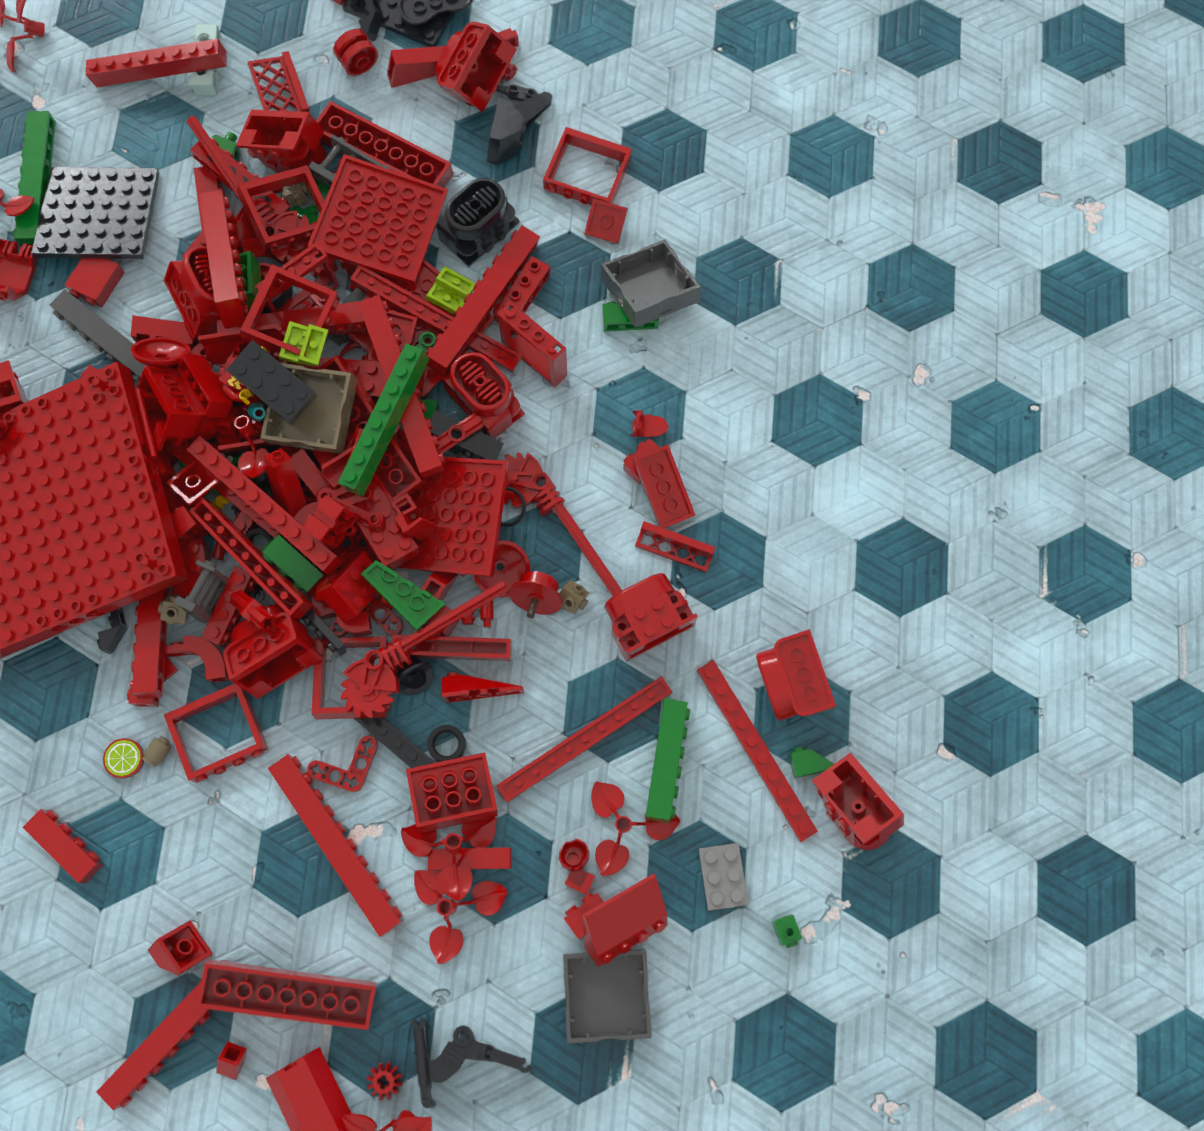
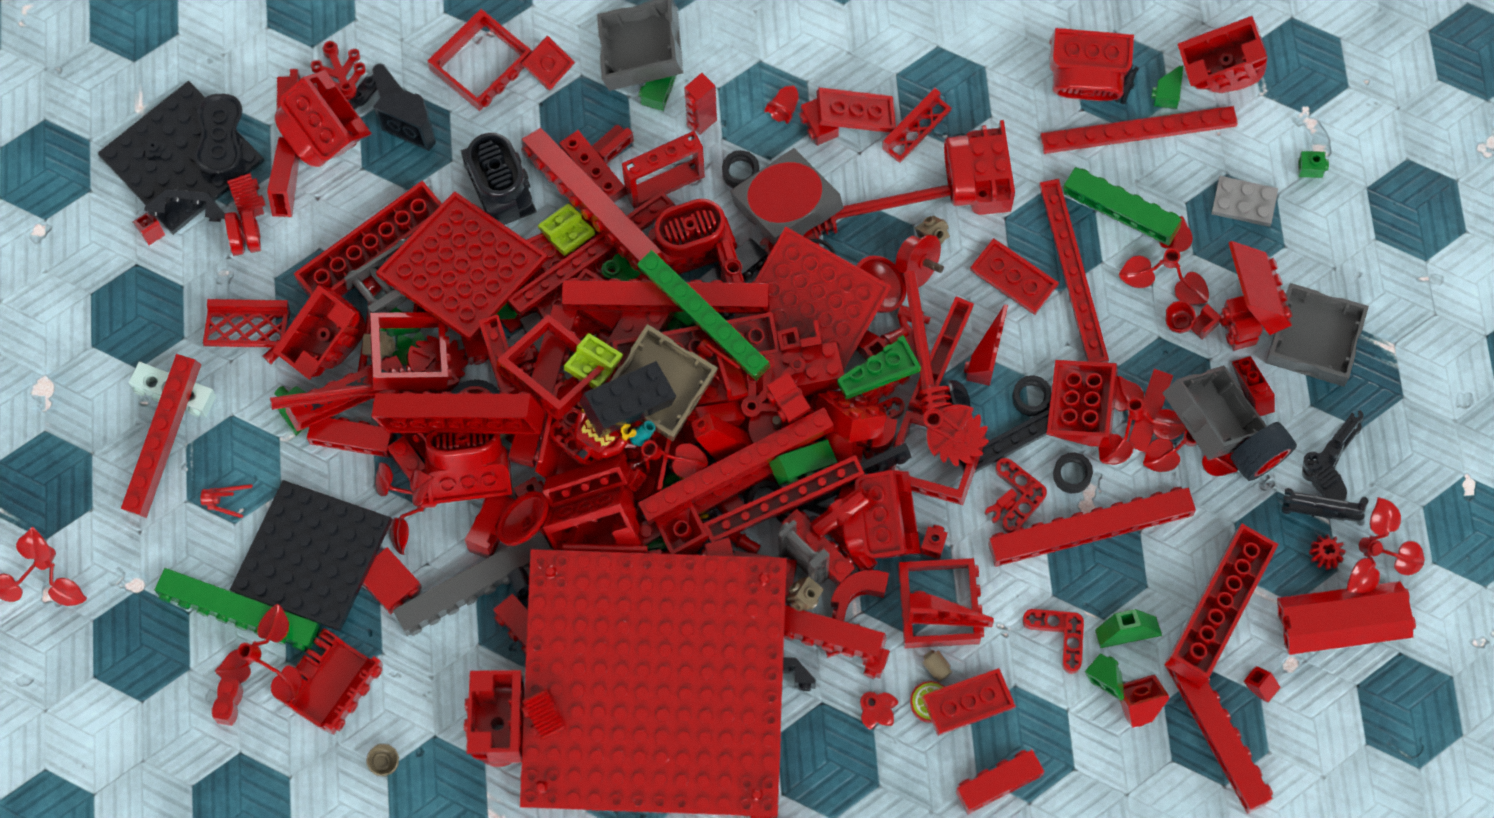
camera: 65 degrees left, 5 degrees down
none -> red plant [200,484,253,518]
none -> red brick [228,173,266,220]
none -> red plant [310,41,366,100]
none -> red plant [375,462,437,555]
none -> red panel [592,124,634,164]
none -> red brick [684,73,717,135]
none -> black tyre [722,150,760,188]
none -> tile [730,148,843,246]
none -> red plate [860,692,898,730]
none -> red cone [880,327,908,345]
none -> red wedge [908,591,994,628]
none -> red brick [921,525,948,560]
none -> red plate [921,668,1016,736]
none -> red plate [970,238,1059,315]
none -> red plate [985,488,1017,523]
none -> red beam [1022,609,1084,674]
none -> black tyre [1053,452,1093,494]
none -> green slope [1084,653,1124,701]
none -> green slope [1095,609,1162,649]
none -> black pin [1115,64,1139,104]
none -> dark grey tile [1163,365,1267,460]
none -> black wheel [1231,422,1297,481]
none -> red slope [1232,356,1275,416]

